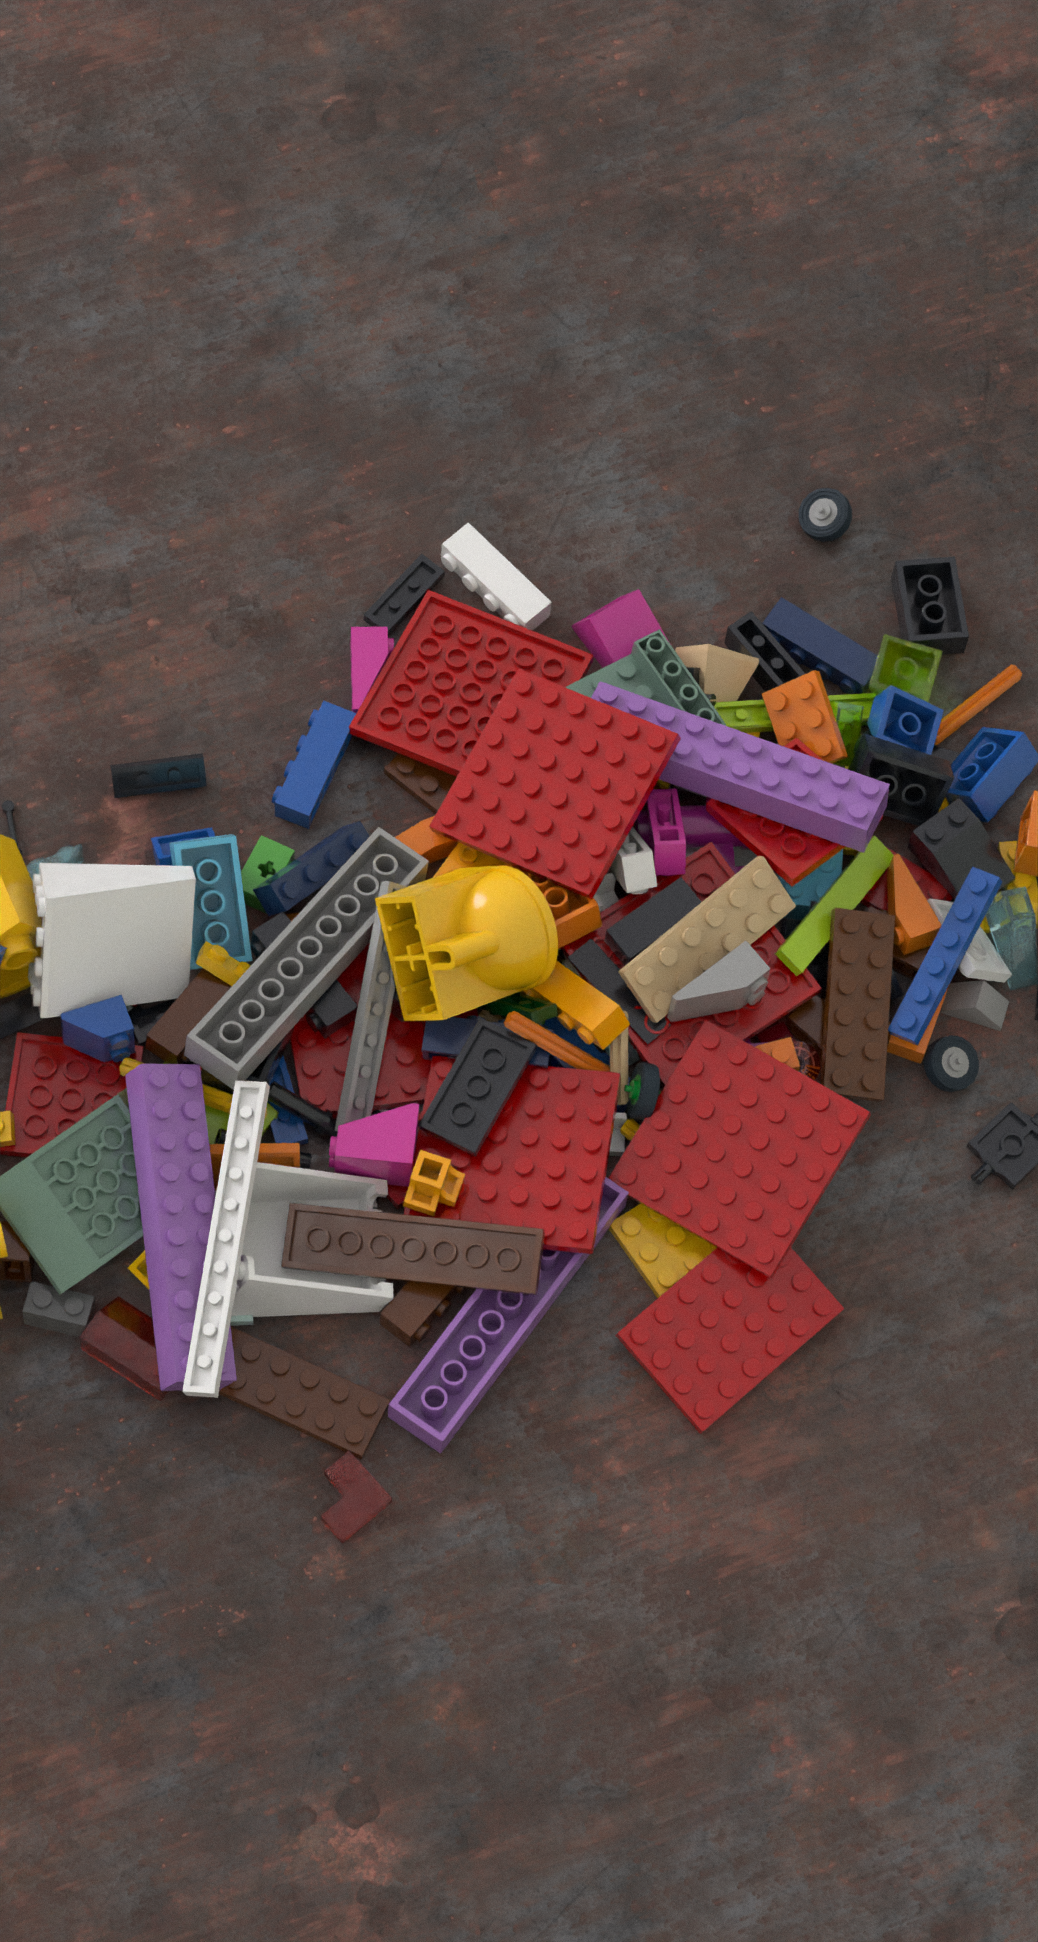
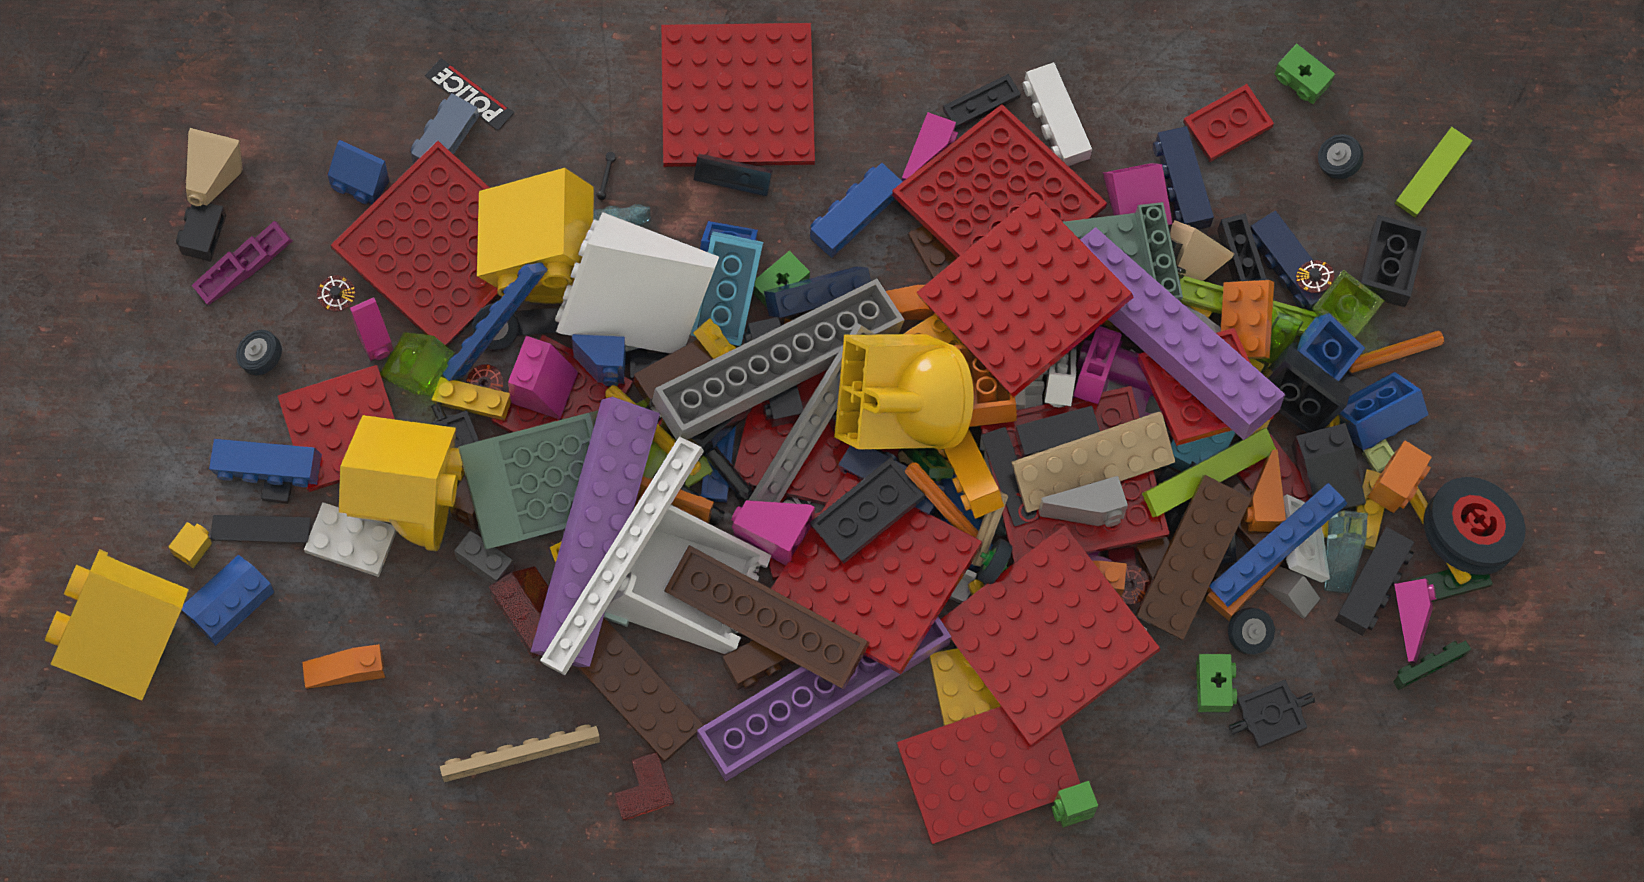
camera: 25 degrees right, 5 degrees up
light orange brick [403,1150,465,1216] -> none
none -> tan plate [440,725,600,782]
none -> dark pink slope [508,336,578,419]
none -> red plate [661,23,815,167]
none -> bright green brick [1052,781,1098,828]
none -> dark blue brick [1153,126,1214,229]
none -> red plate [1183,84,1274,162]
none -> bright green brick [1196,654,1237,712]
none -> bright green brick [1274,43,1335,104]
none -> clear red piece [1296,260,1334,293]
none -> yellowish green tile [1362,439,1394,473]
none -> lime tile [1395,127,1472,218]

